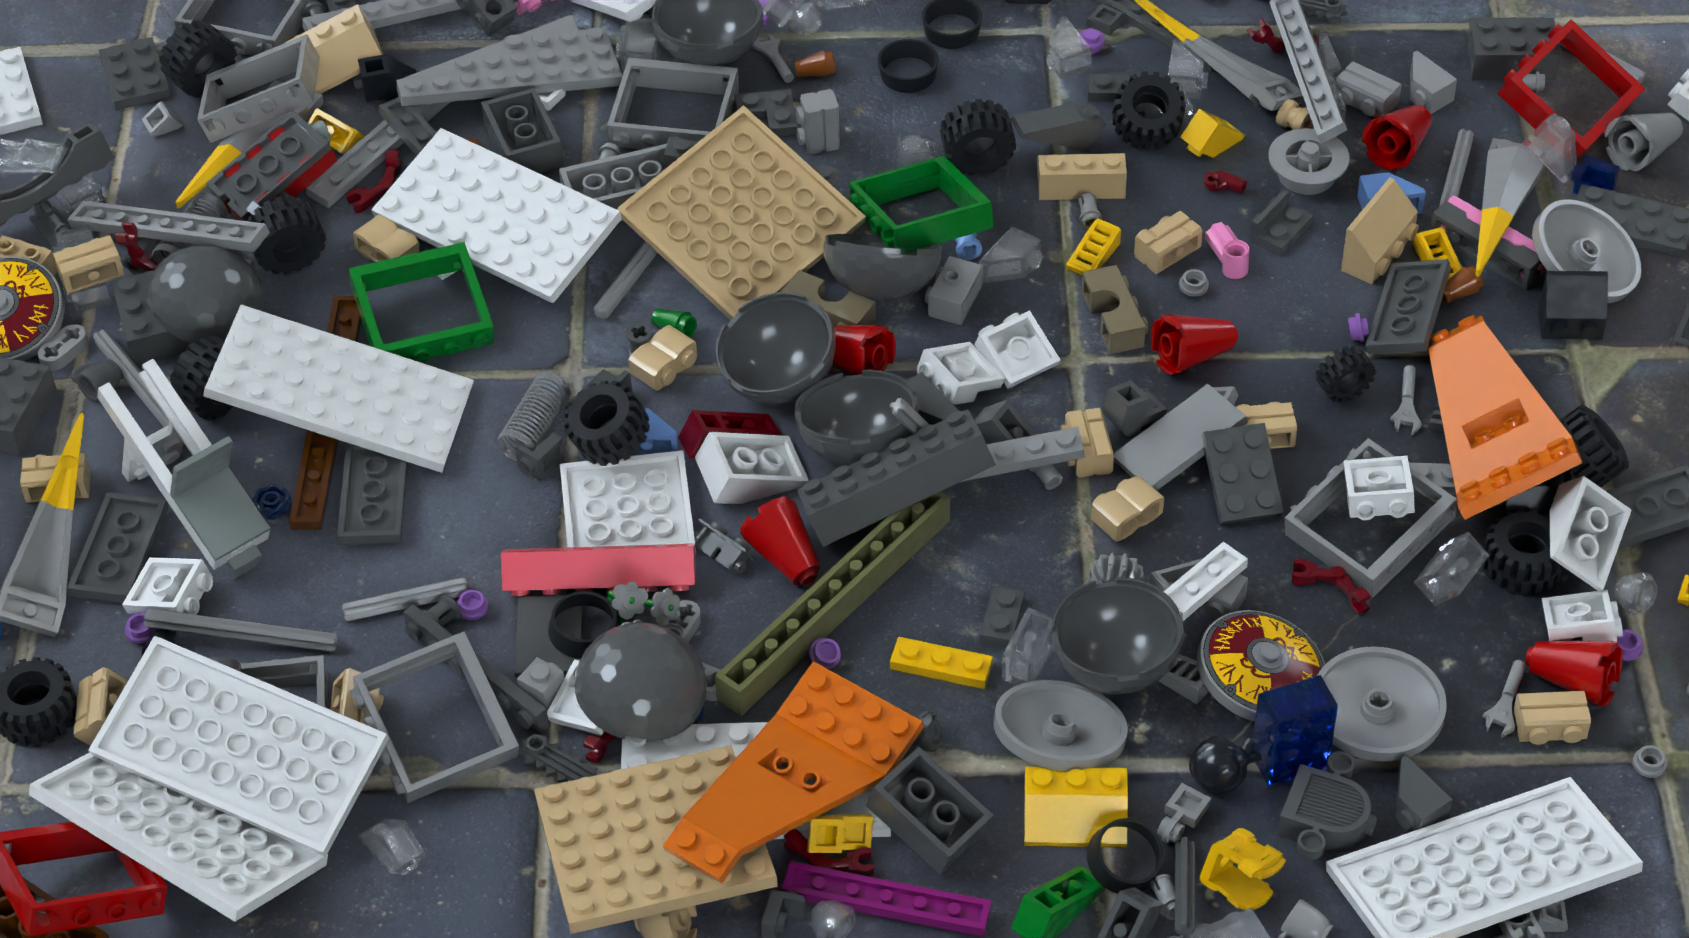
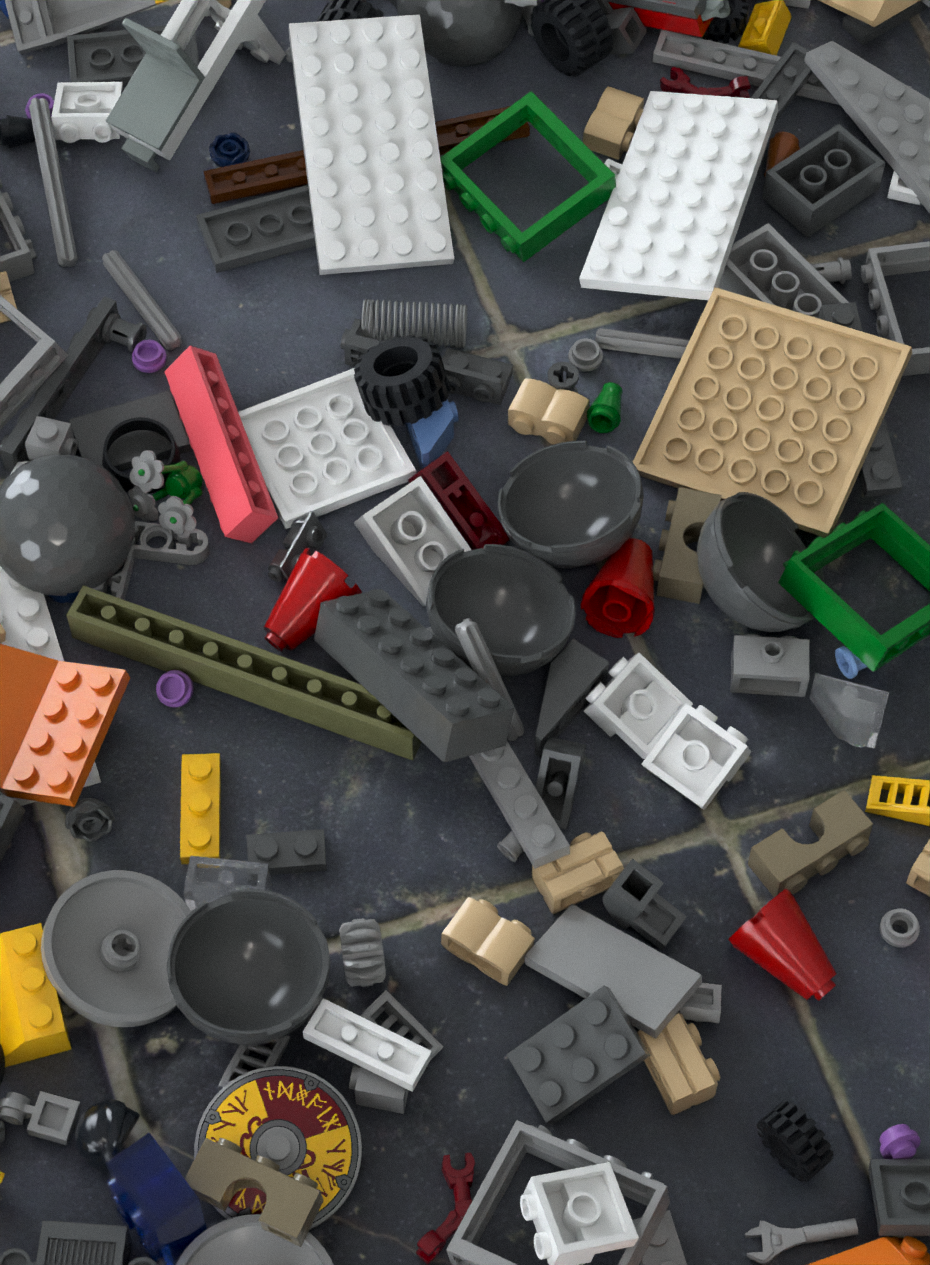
camera: 70 degrees right, 10 degrees up
black slope [358,54,417,102] -> none
none -> dark tan arch [182,1138,324,1247]
none -> light grey plate [568,338,603,372]

